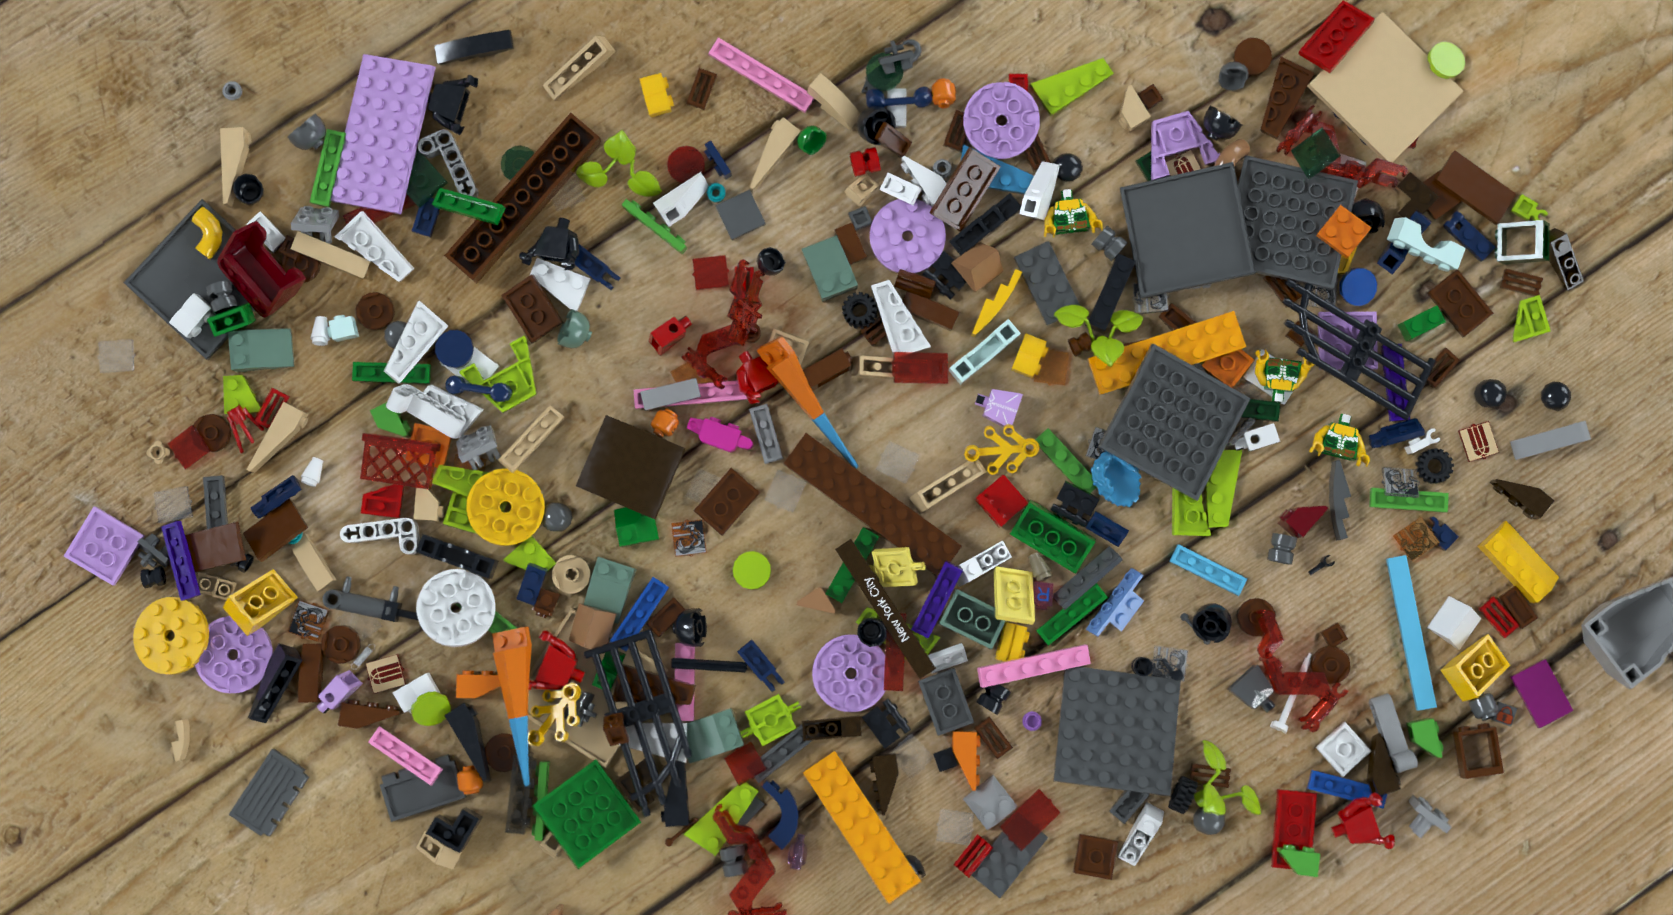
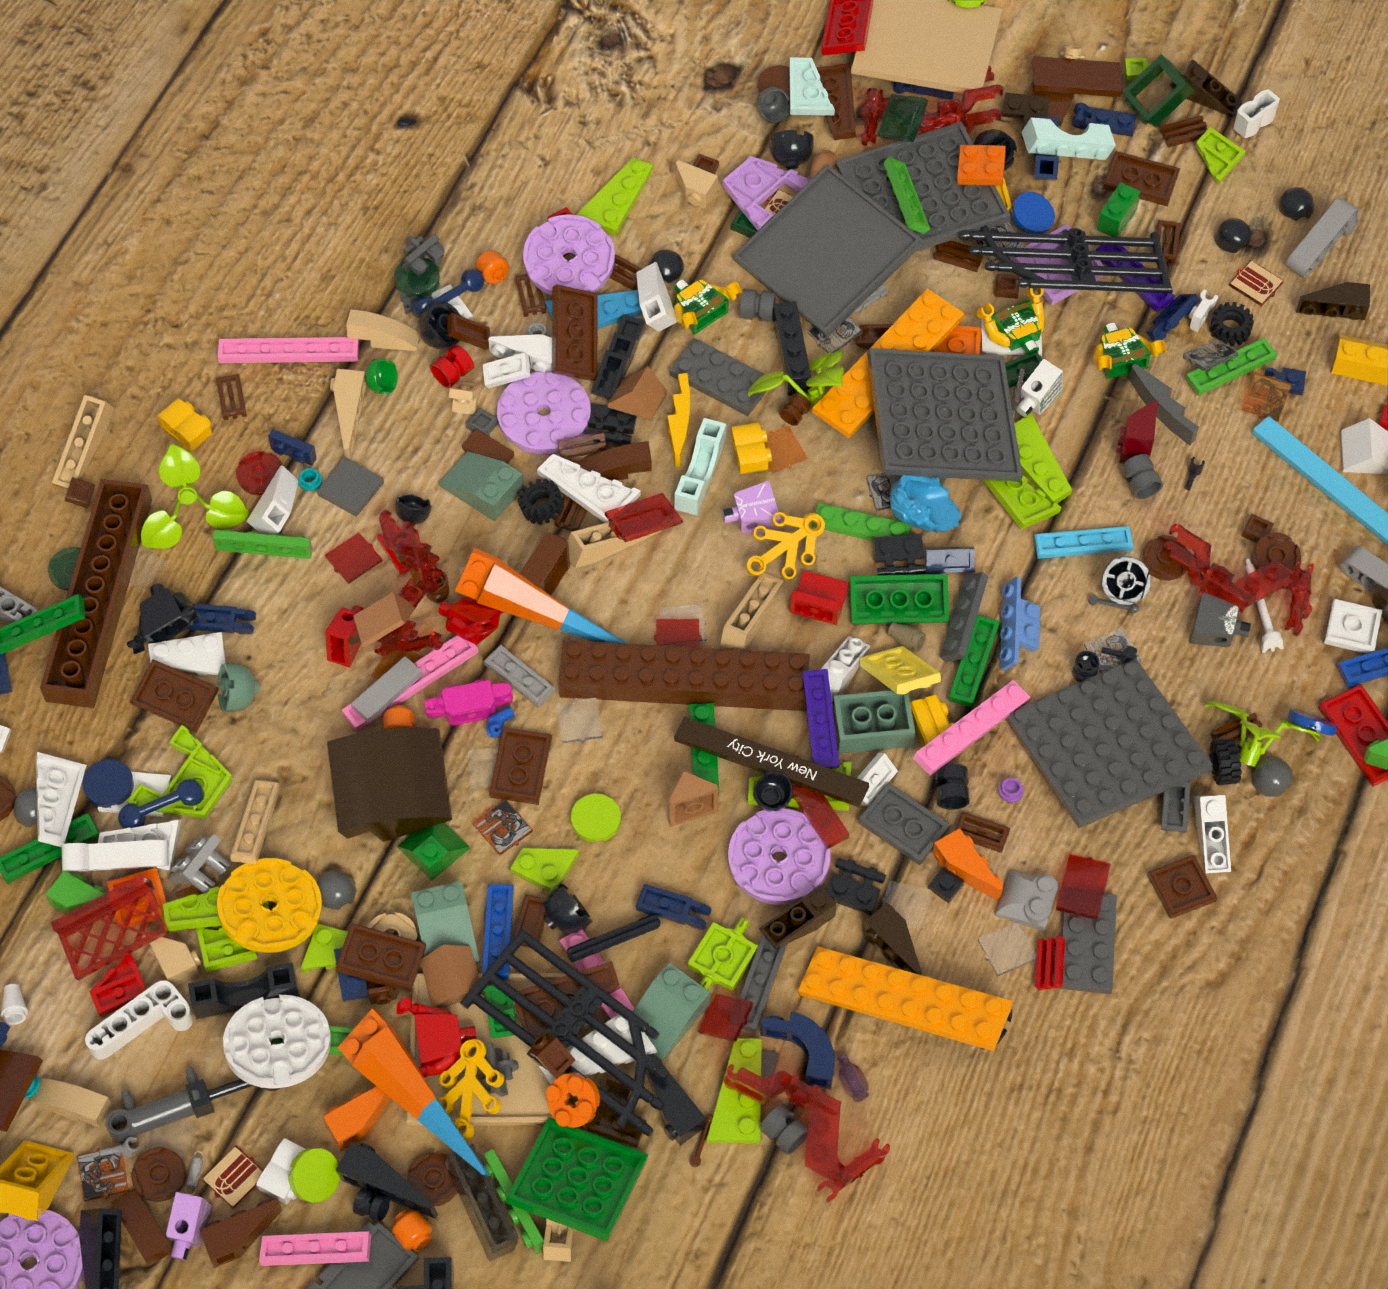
camera: 30 degrees left, 25 degrees down
light yellow plate [869,547,925,587] -> none
clear pink brick [1033,582,1054,610] -> none
none -> reddish brown tile [64,477,95,508]
none -> light grey hand [99,1136,139,1157]
none -> reddish brown tile [336,923,426,992]
none -> medium nougat slope [353,592,415,648]
none -> black wheel [353,1188,390,1223]
none -> blue arm [486,706,515,738]
none -> lime wing [510,848,579,892]
none -> orange plate [546,1072,600,1128]
none -> clear red piece [654,619,702,648]
none -> light aqua wing [790,57,835,115]
none -> bright green plate [883,157,930,234]
none -> tan plate [1060,45,1085,59]
none -> white brick [1233,89,1280,138]
none -> blue tile [1288,709,1338,736]

